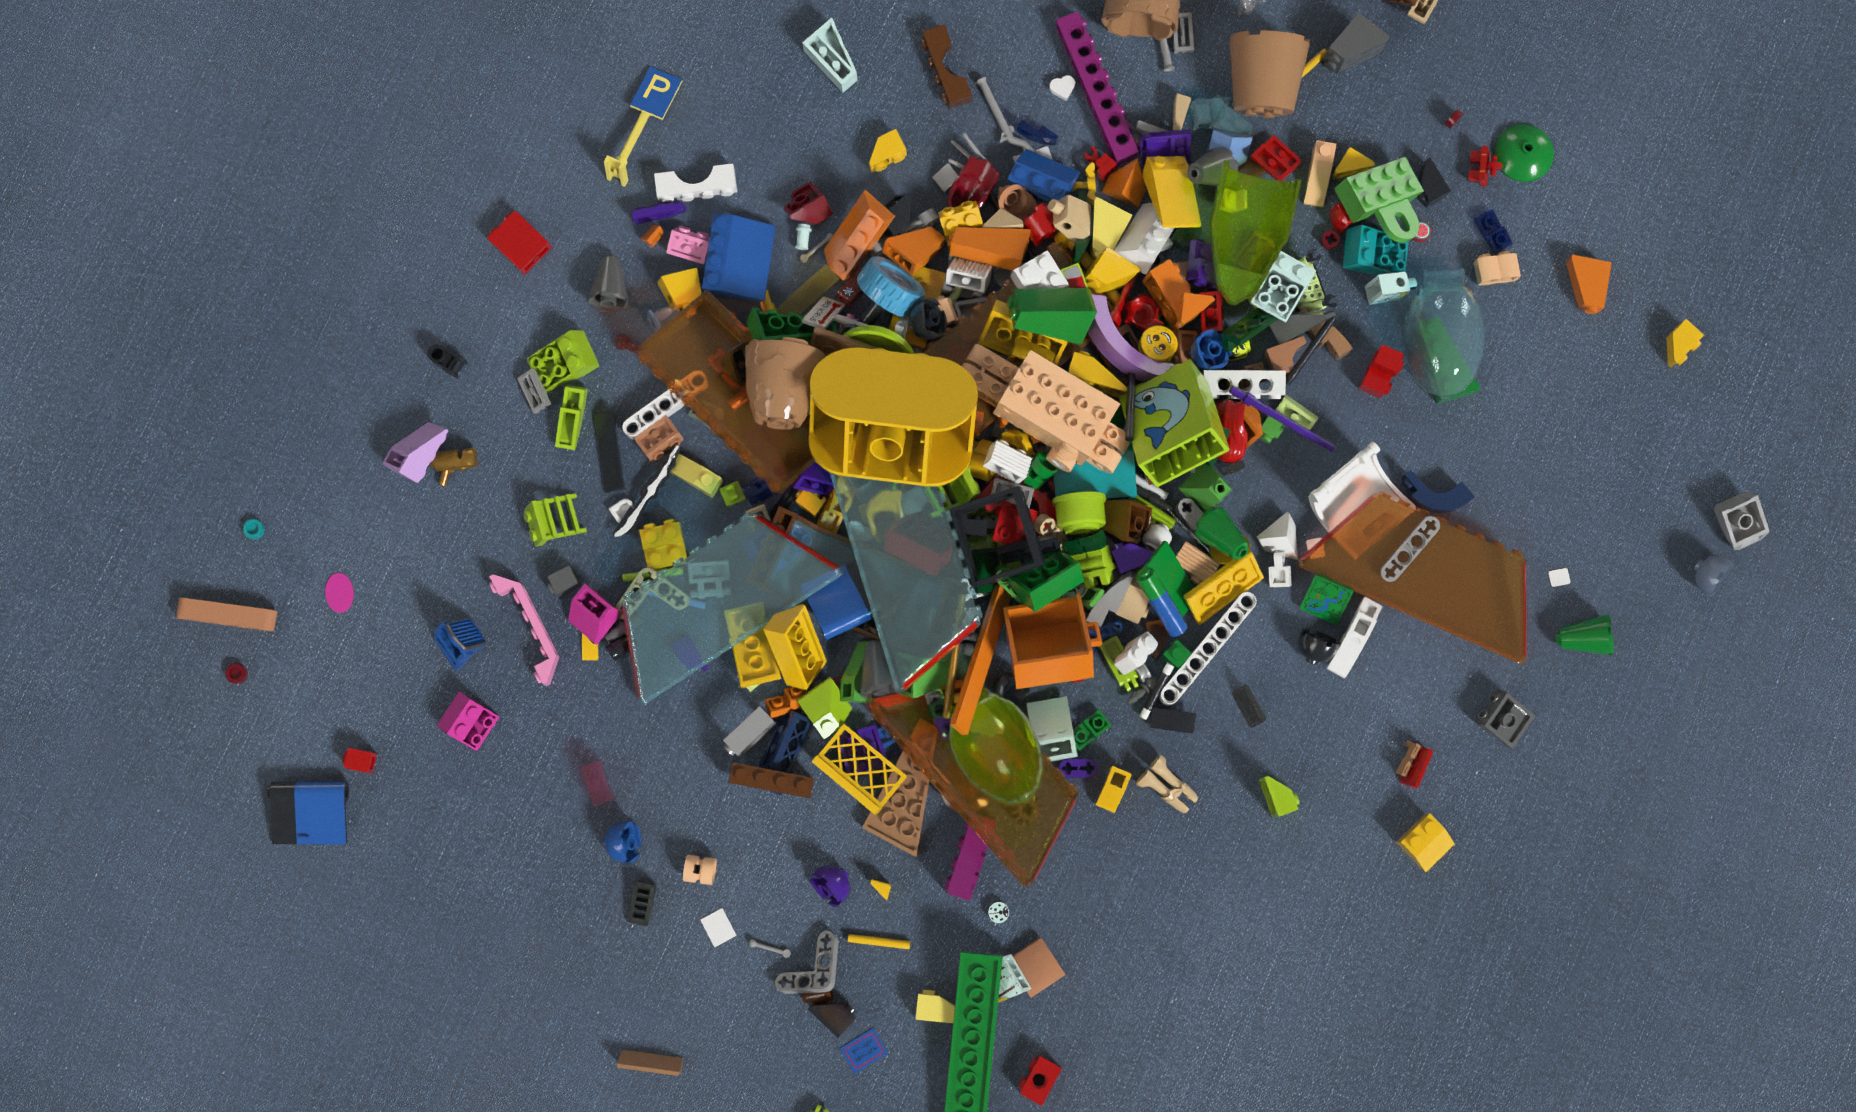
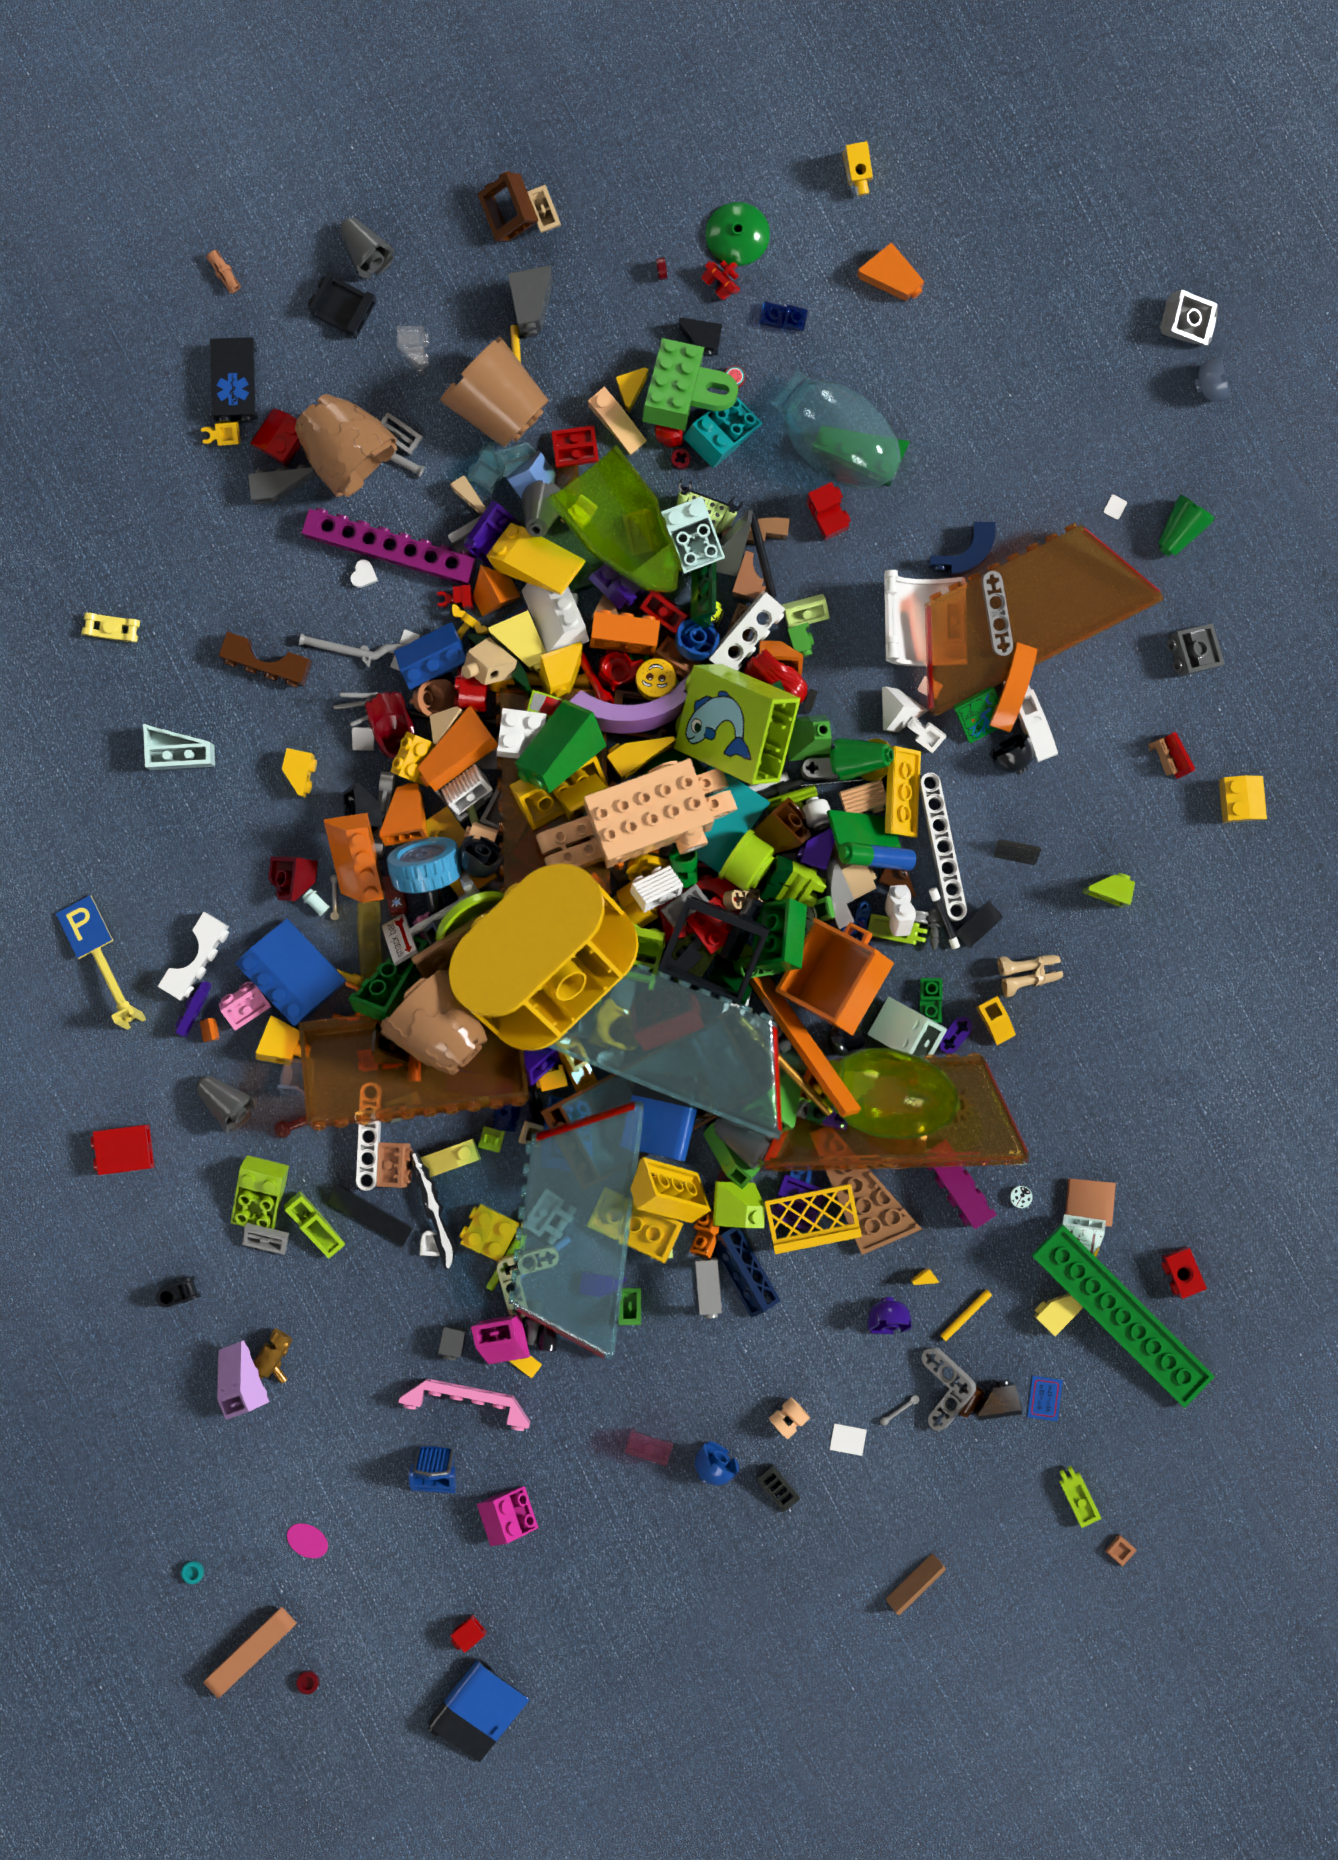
camera: 50 degrees left, 5 degrees up
lime plate [523,493,587,547] -> none
reddish brown arch [728,762,814,798] -> none
clear blue slope [1017,120,1059,146] -> none
black bar [1125,372,1136,442] -> none
green brick [1161,640,1192,671] -> none
orange slope [1177,292,1215,328] -> none
dark purple bar [1229,386,1336,452] -> none
light aqua torso [1365,272,1417,305] -> none
light nougat brick [1474,251,1521,286] -> none
yellow slope [1666,319,1704,367] -> none
none -> bright green slope [619,1288,641,1325]
none -> yellow torso [842,141,873,196]
none -> orange slope [989,642,1037,732]

